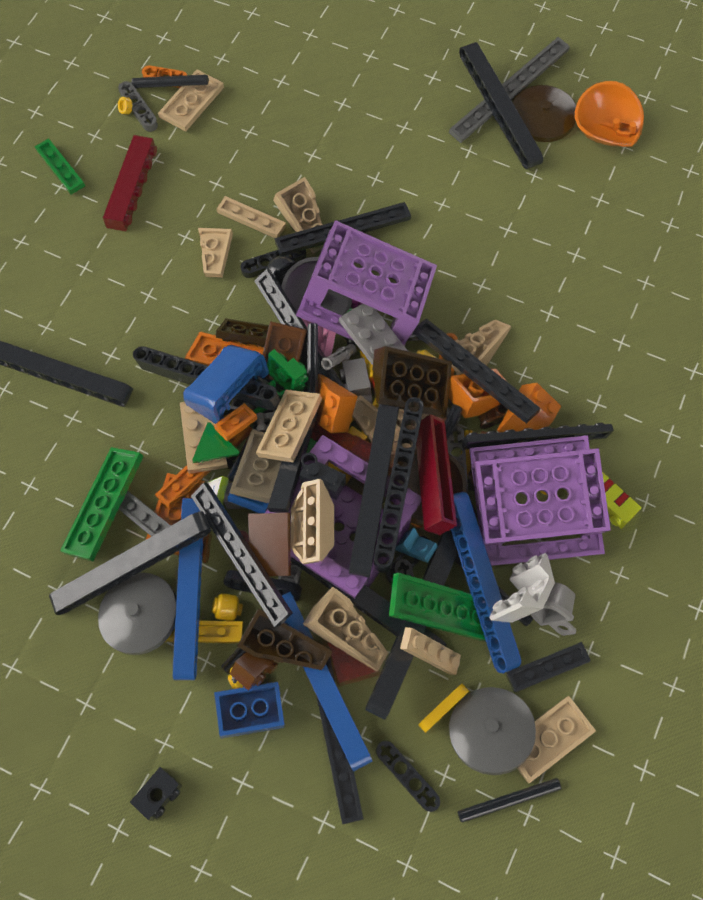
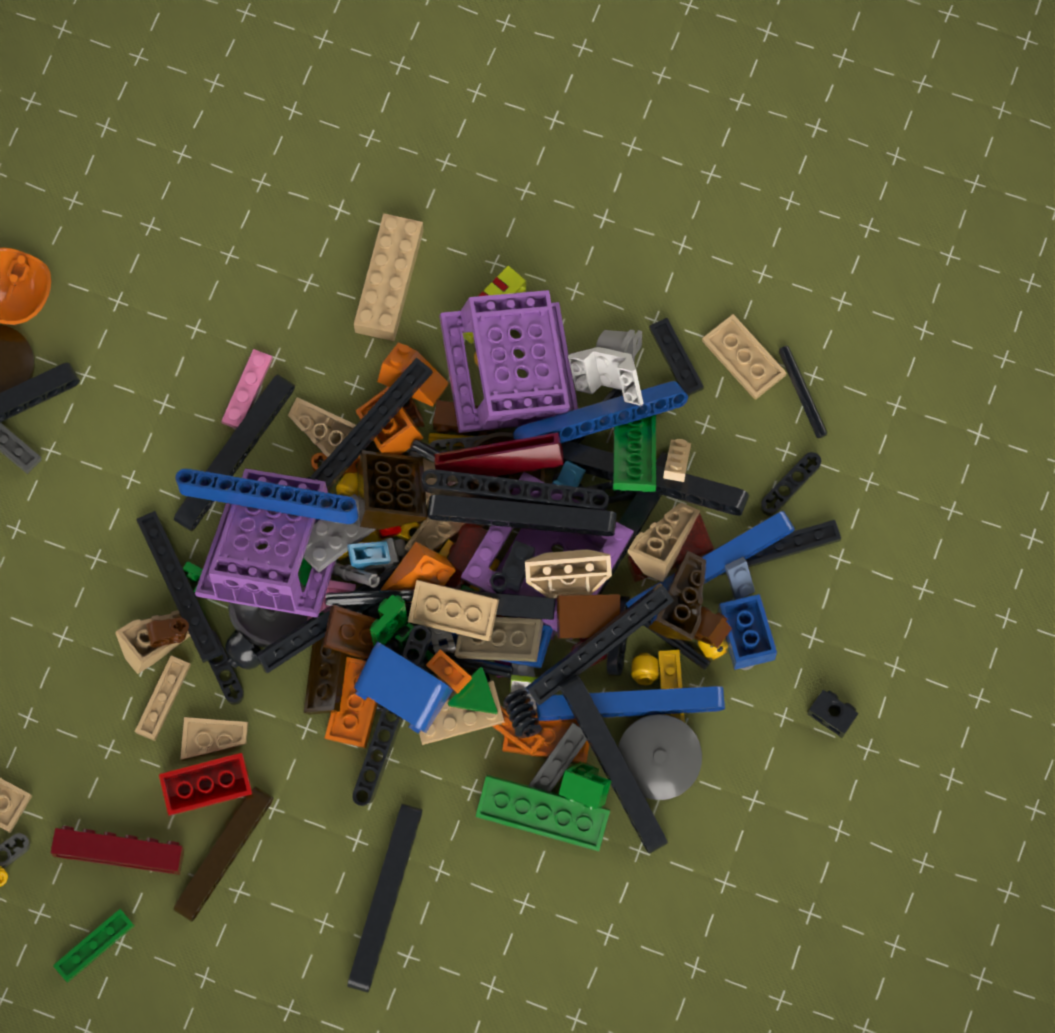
camera: 95 degrees left, 5 degrees up
yellow beam [418,683,469,733] -> none
dark grey dish [449,687,536,775] -> none
black plate [461,423,614,450] -> none
none -> reddish brown piece [146,617,189,647]
none -> red slope [158,753,252,816]
none -> dark brown beam [173,786,274,922]
none -> black beam [174,374,295,532]
none -> blue beam [175,469,359,524]
none -> bright pink plate [222,349,273,429]
none -> dark azure slope [347,541,391,570]
none -> tan brick [354,213,423,341]
none -> black piece [503,689,542,738]
none -> green brick [559,762,611,810]
none -> sand blue plate [725,557,755,600]

